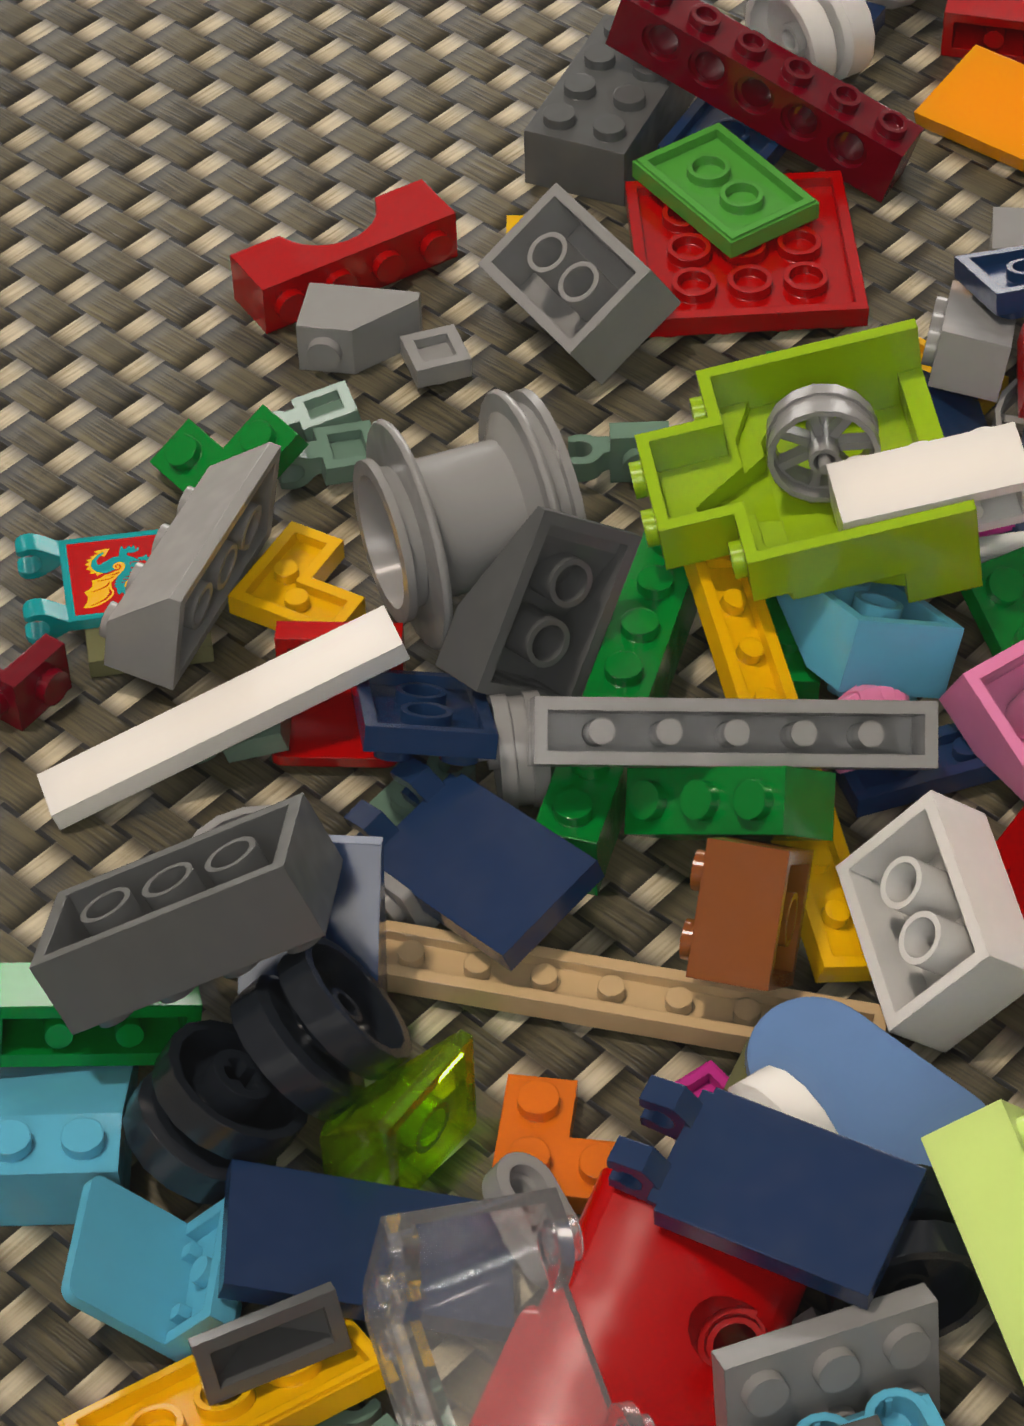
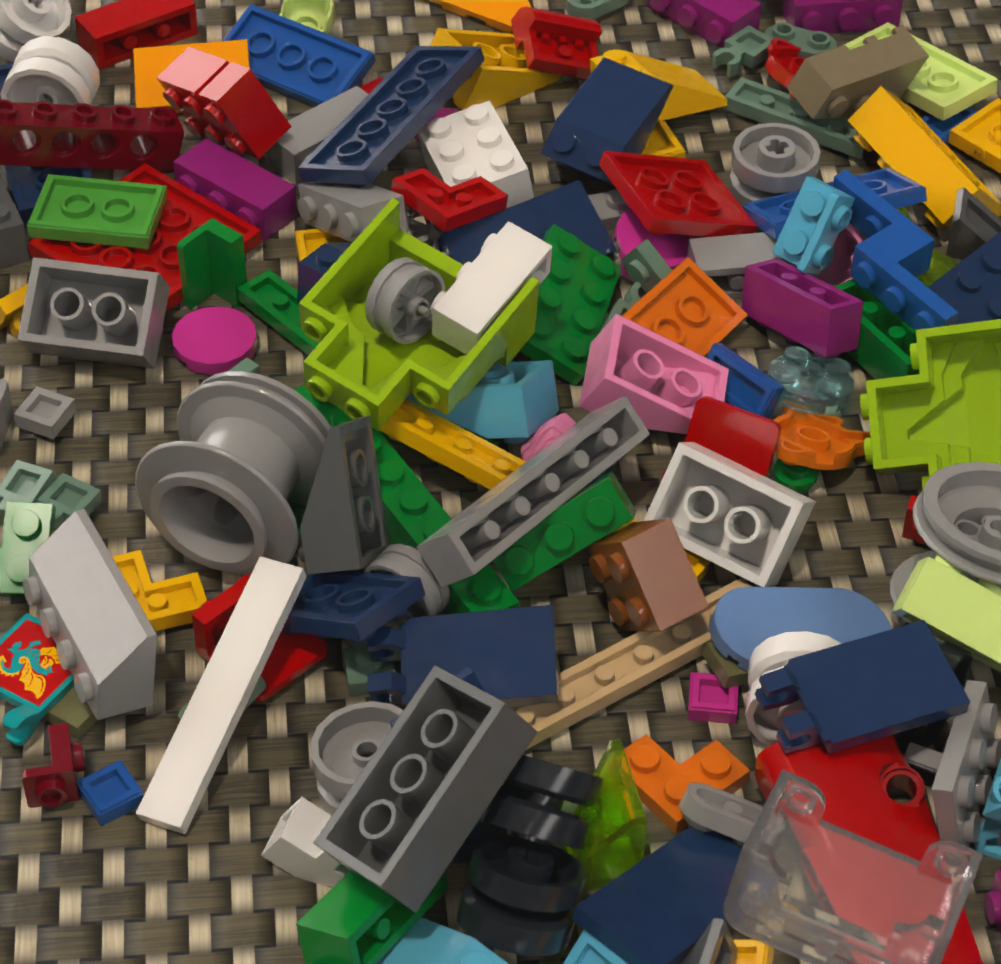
camera: 50 degrees left, 0 degrees up
none -> blue tile [76,760,145,826]
none -> red piece [157,47,291,159]
none -> dark pink tile [172,306,257,375]
none -> magenta brick [173,138,297,241]
none -> green panel [177,218,247,309]

